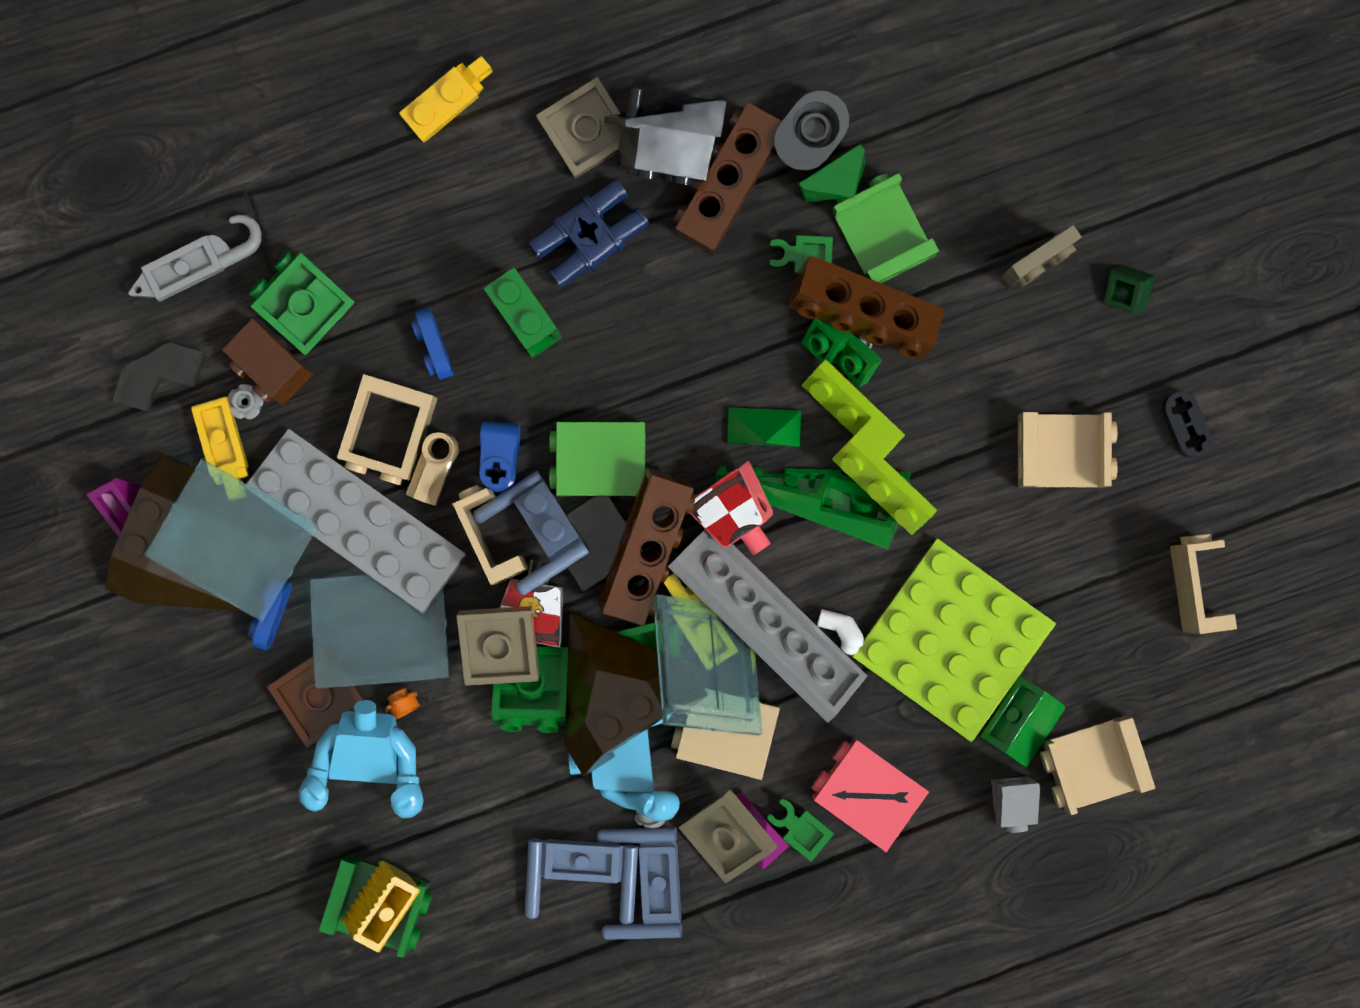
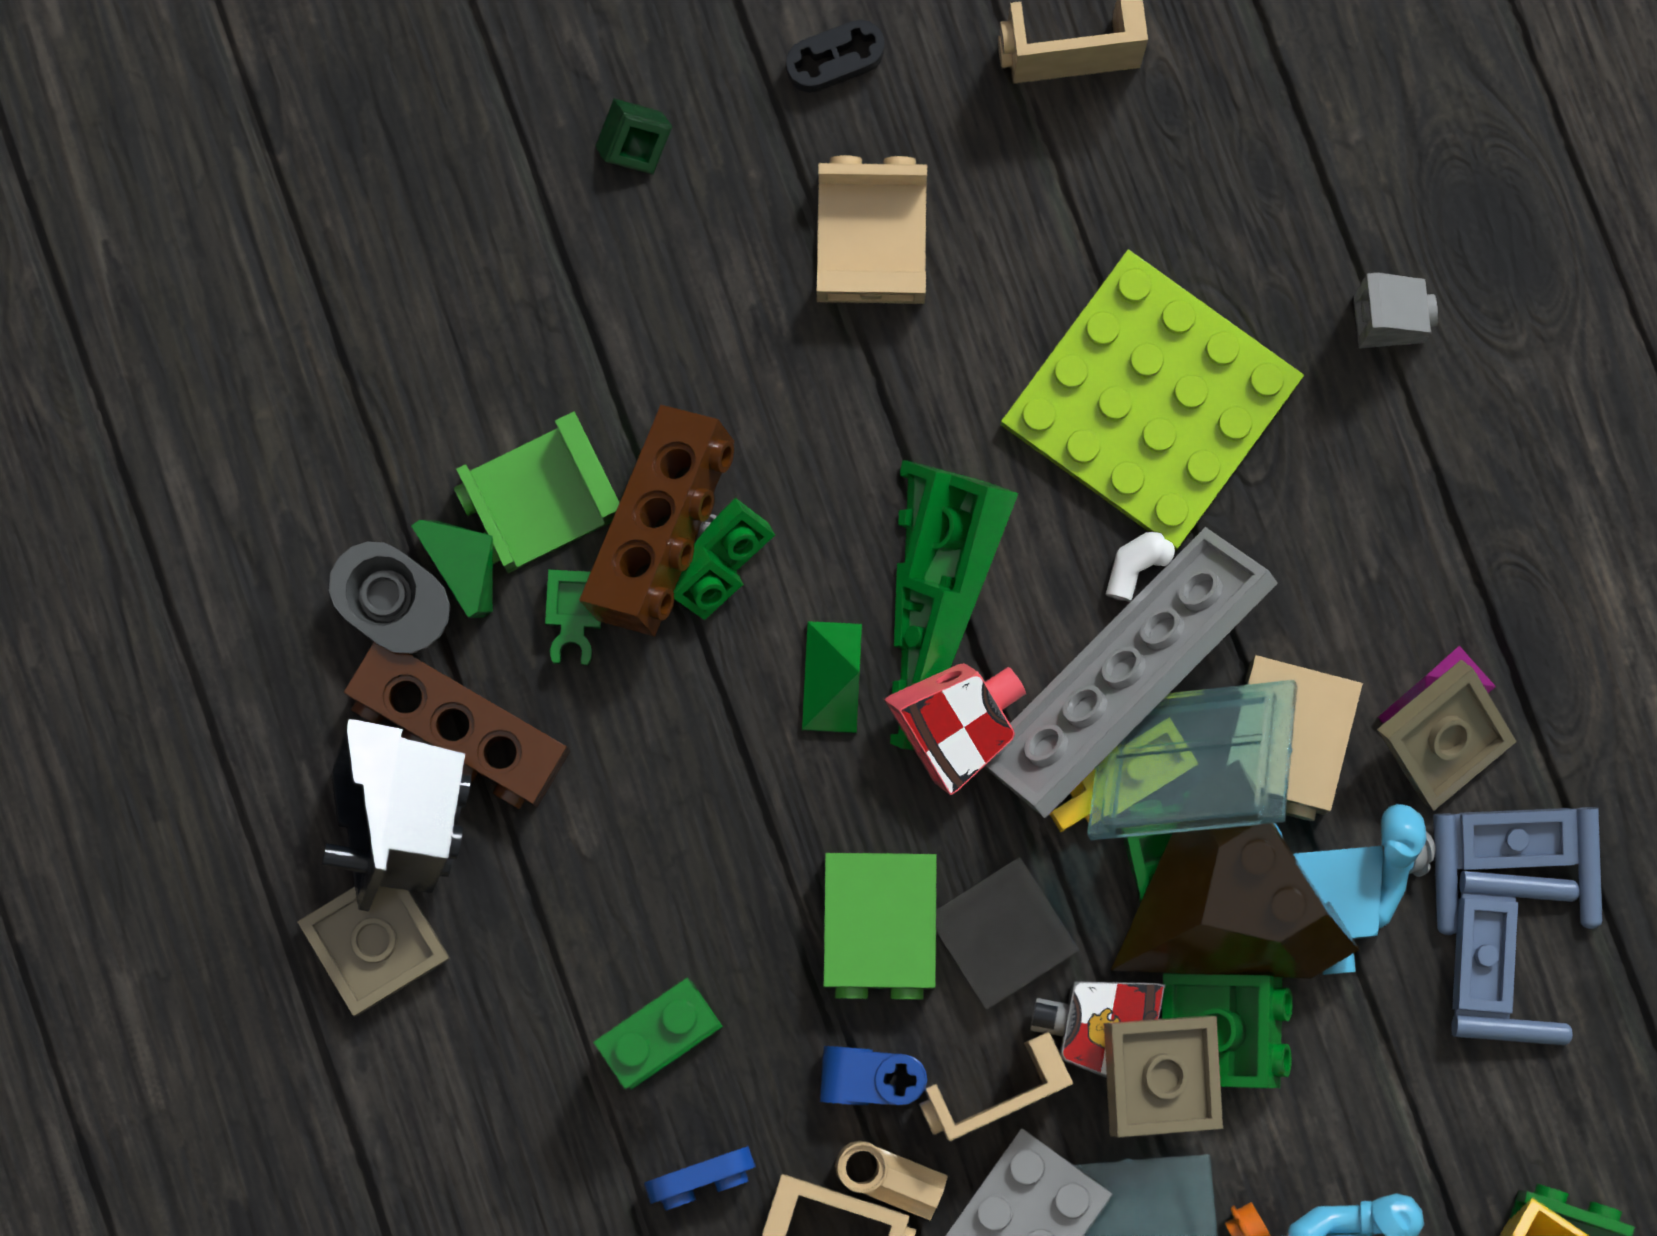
camera: 90 degrees left, 5 degrees down
yellow hinge [399,56,493,143] -> none
sand blue plate [473,470,589,595] -> none
dark blue pin [528,178,649,289] -> none
reddish brown brick [598,468,696,626] -> none
green plate [767,798,834,862] -> none
lime bracket [801,359,937,535] -> none
coral brick [811,738,929,852] -> none
green panel [980,676,1065,767] -> none
dark tan plate [1001,225,1082,288] -> none
tan panel [1040,715,1156,815] -> none

